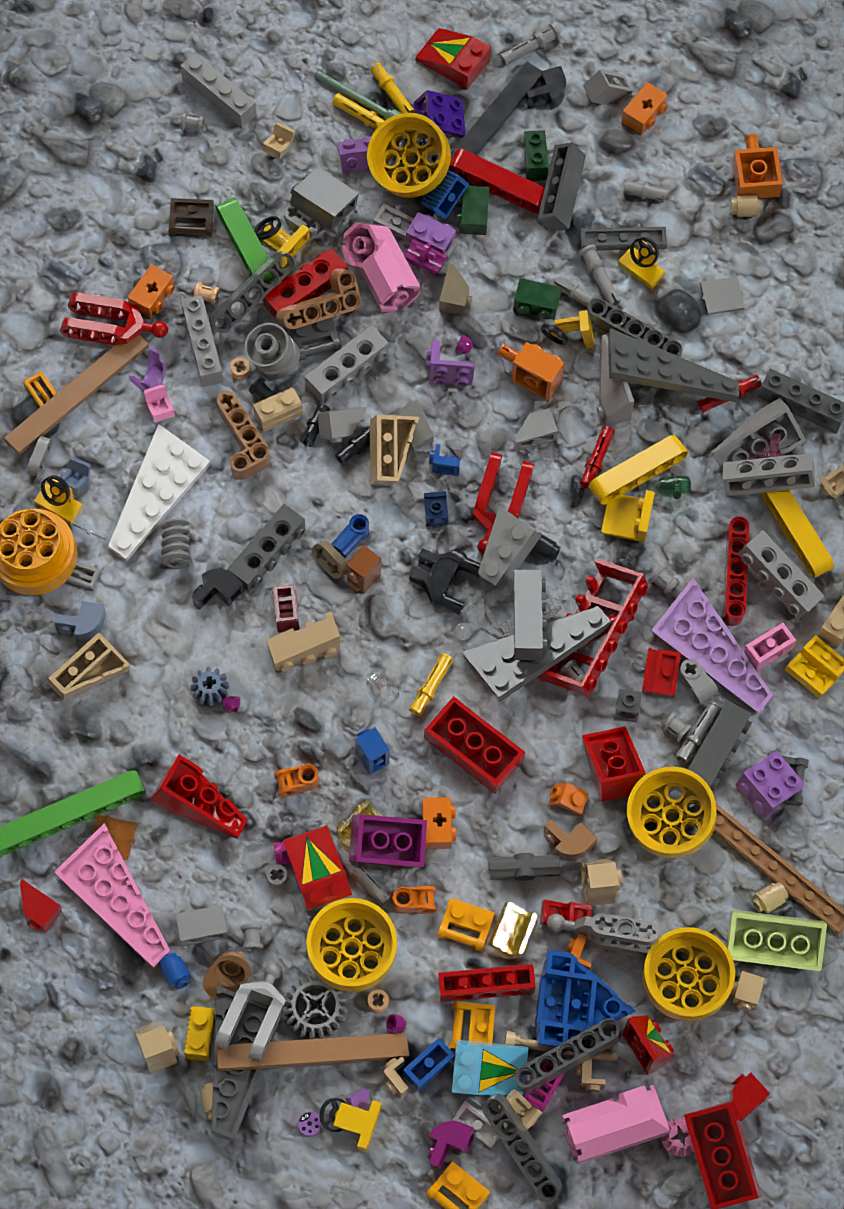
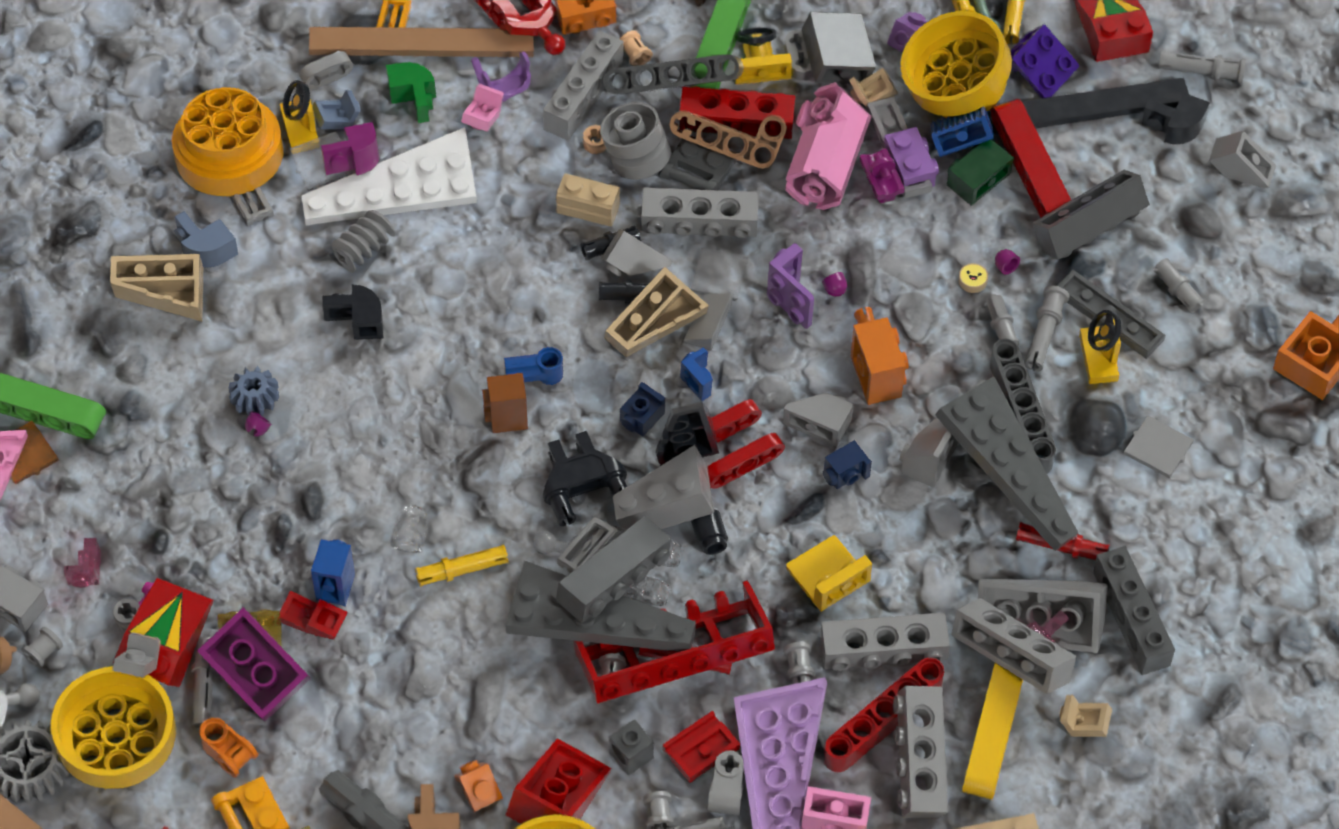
camera: 45 degrees right, 10 degrees down
red wedge [150,754,248,839] -> none
medium nougat beam [217,390,270,480] -> none
dark grey brick [227,504,306,592] -> none
black bush [248,378,277,401] -> none
tan wedge [267,612,340,672] -> none
dark red slope [272,584,300,633] -> none
orange piece [273,764,320,797] -> none
dark tan beam [312,540,348,579] -> none
light nougat bush [367,989,389,1013] -> none
orange brick [422,797,456,849] -> none
red brick [424,696,525,794] -> none
dark tan slope [439,263,473,316] -> none
dark green brick [513,278,562,320] -> none
dark green brick [523,130,549,181] -> none
yellow piece [540,310,595,350] -> none
red pin [580,426,615,489] -> none
yellow beam [588,435,689,505] -> none
orange brick [621,82,668,135] -> none
clear green piece [659,475,691,499] -> none
tan brick [730,195,762,217] -> none
none -> clear pink bracket [64,538,101,588]
none -> light grey bracket [113,633,161,678]
none -> red slope [276,590,348,640]
none -> magenta brick [321,122,379,176]
none -> green brick [386,62,436,123]
none -> light grey tile [556,516,620,573]
none -> black wedge [655,402,720,466]
none -> light grey brick [820,613,950,671]
none -> dark blue brick [822,440,872,489]
none -> tan bracket [849,68,898,108]
none -> tile [958,263,988,293]
none -> magenta hinge [995,249,1020,275]

